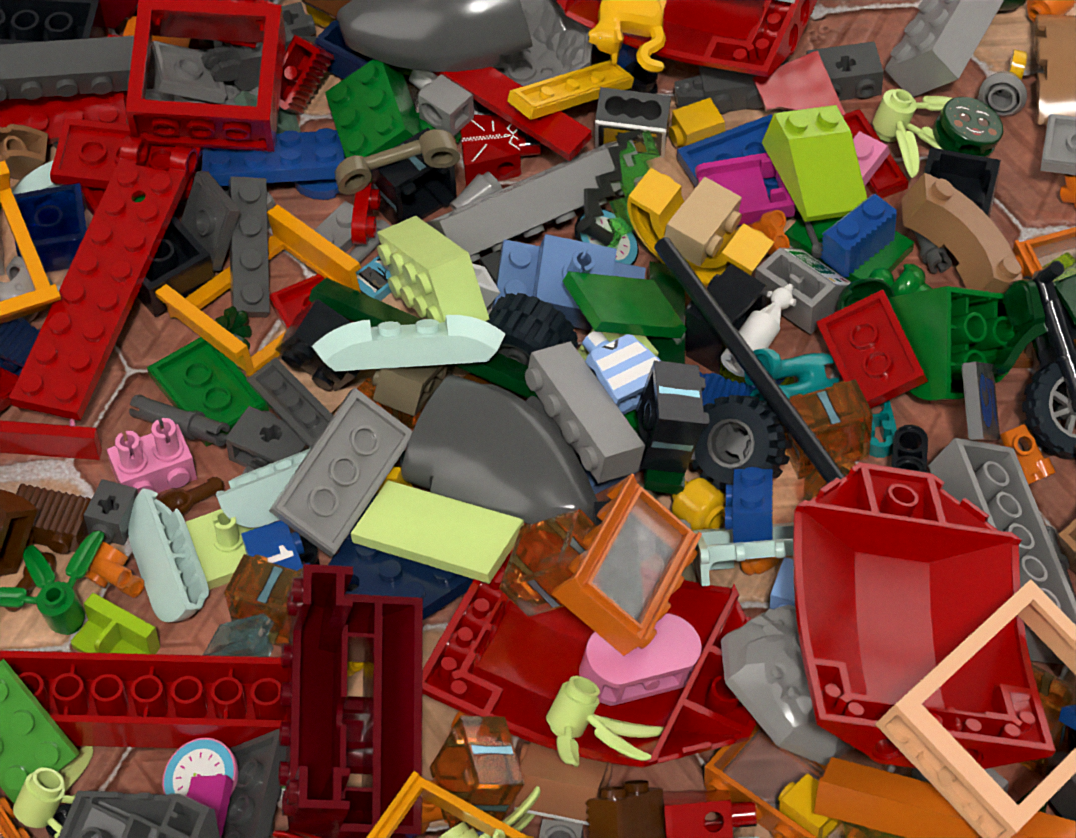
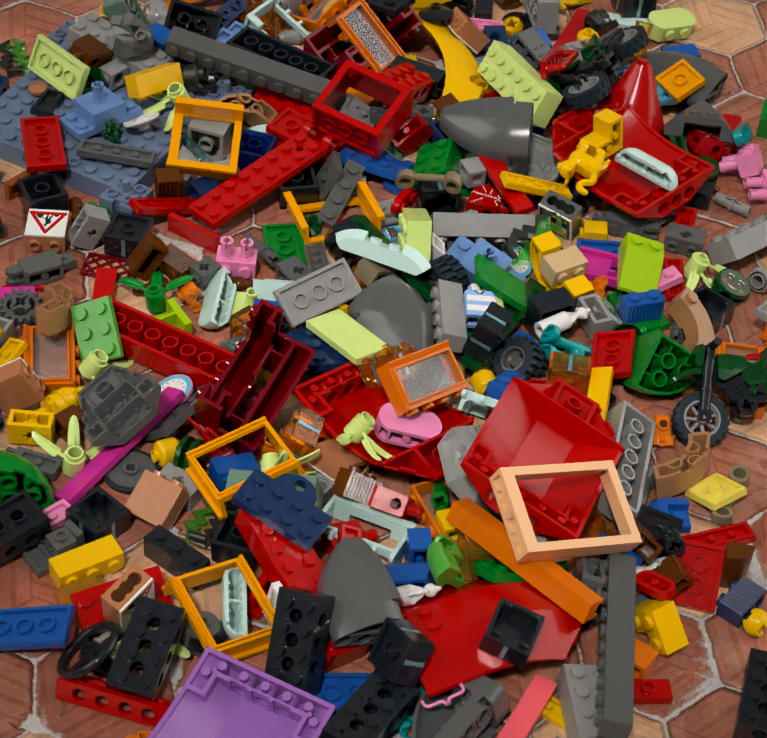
camera: 20 degrees right, 10 degrees down
black piece [654,237,845,484] -> none
tile [752,50,845,116] -> none
dark grey tile [961,362,1000,441] -> none
none -> green piece [431,483,449,510]
none -> yellow tile [587,366,614,421]
none -> red plate [675,206,698,228]

